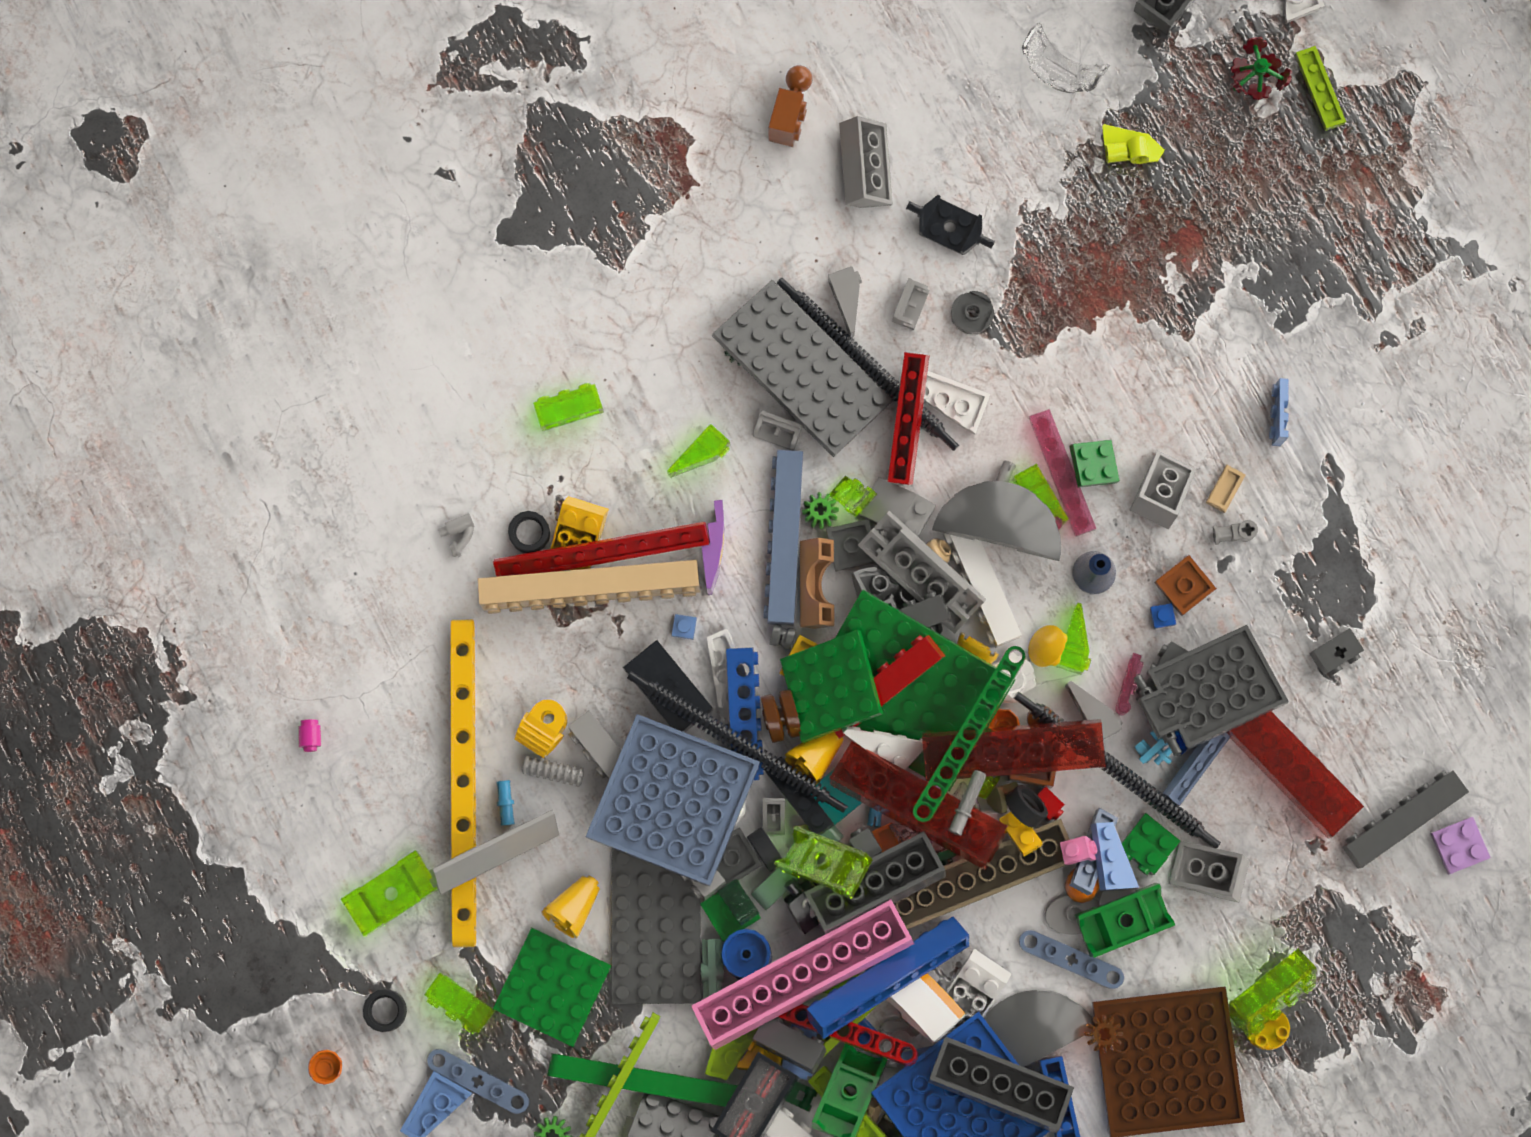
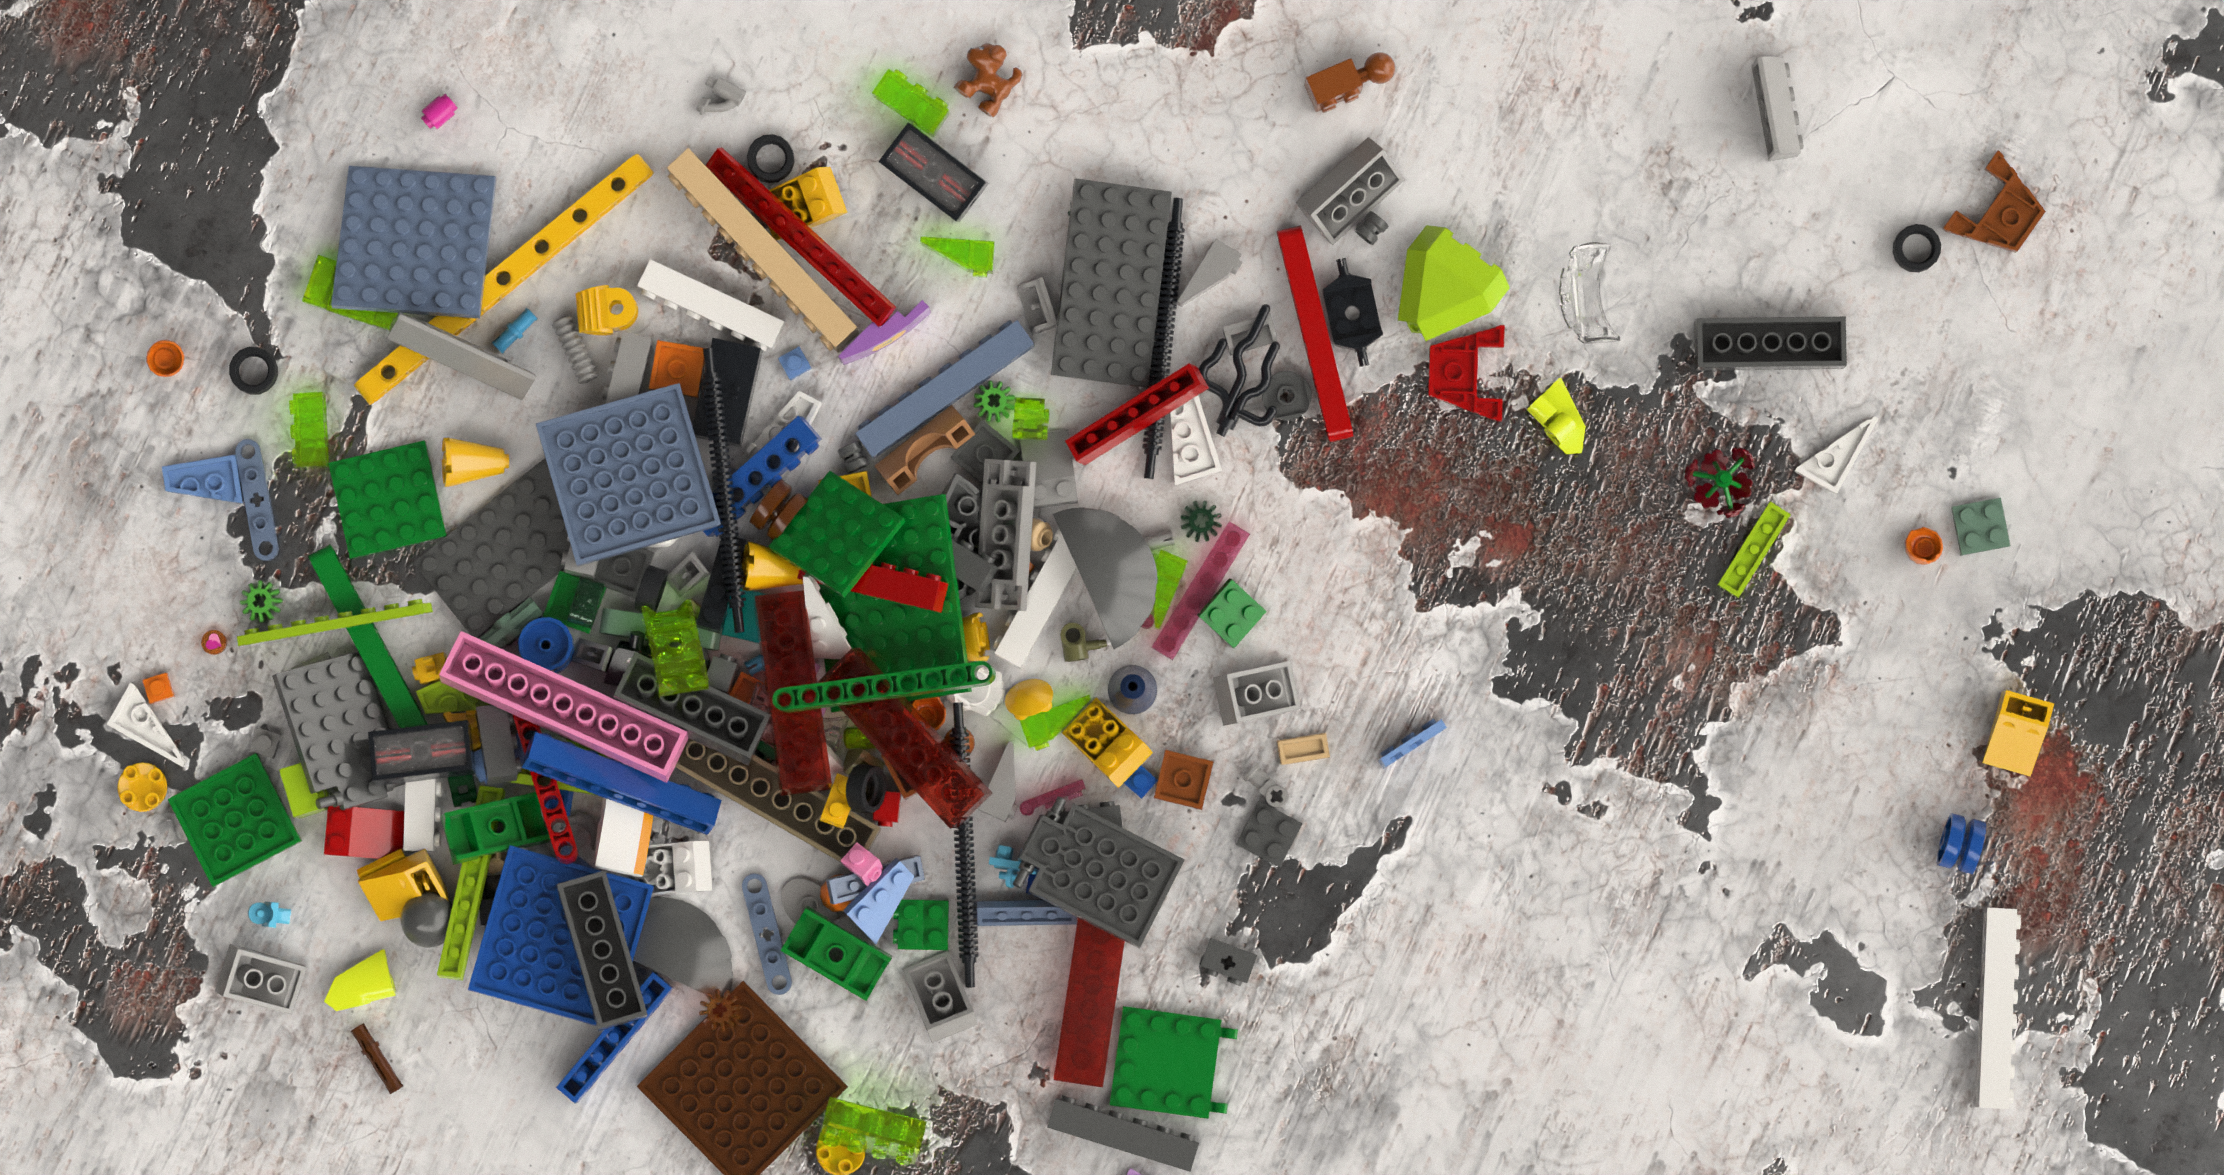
camera: 50 degrees right, 5 degrees up
light grey axle [948,770,986,836] -> none
none -> sand blue plate [331,166,496,319]
none -> yellow brick [412,652,447,685]
none -> light grey slope [572,638,615,673]
none -> white brick [637,259,785,352]
none -> orange plate [649,340,706,398]
none -> clear brick [878,122,989,223]
none -> dark orange animal [953,43,1023,118]
none -> olive piece [1060,623,1107,662]
none -> yellow slope [1062,698,1153,788]
none -> green plate [1110,1006,1238,1119]
none -> clear green gear [1180,501,1222,542]
none -> black plant [1199,304,1280,437]
none -> dark grey plate [1236,801,1303,868]
none -> red beam [1277,225,1354,443]
none -> dark grey wheel [1354,211,1389,245]
none -> lime panel [1398,225,1510,342]
none -> red wing [1428,325,1505,422]

